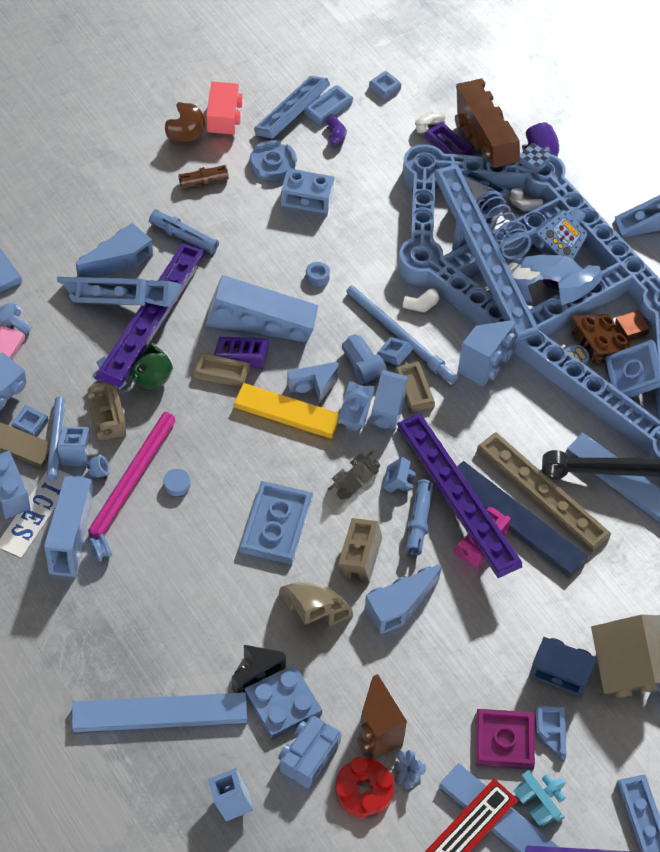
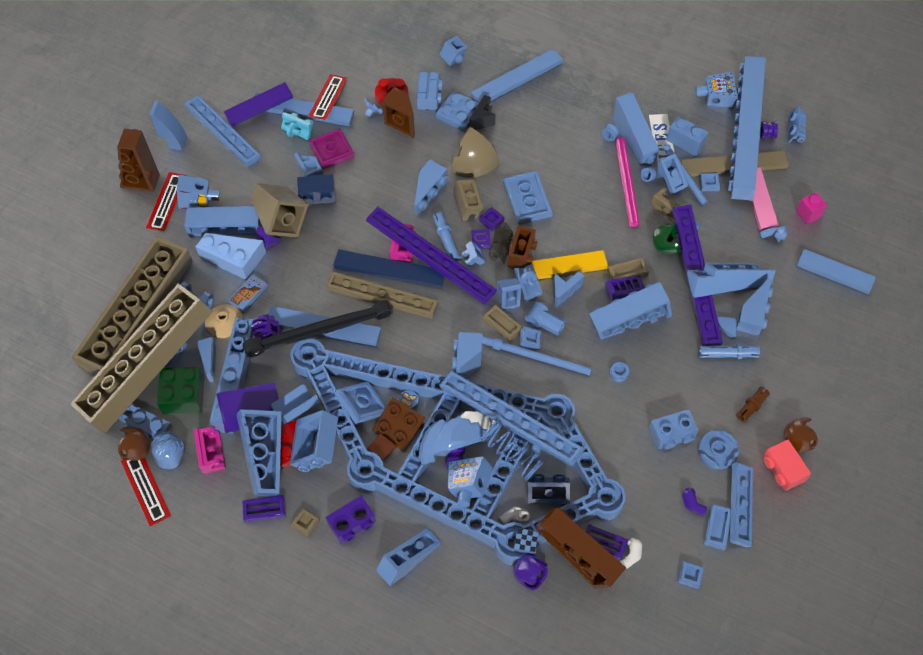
camera: 155 degrees right, 5 degrees up
medium blue tile [163,469,190,496] -> none
white arm [403,288,439,312] -> none
none -> dark purple tile [471,229,491,248]
none -> dark purple tile [479,207,505,231]
none -> reddish brown brick [508,226,538,269]
none -> medium blue tile [717,316,737,338]

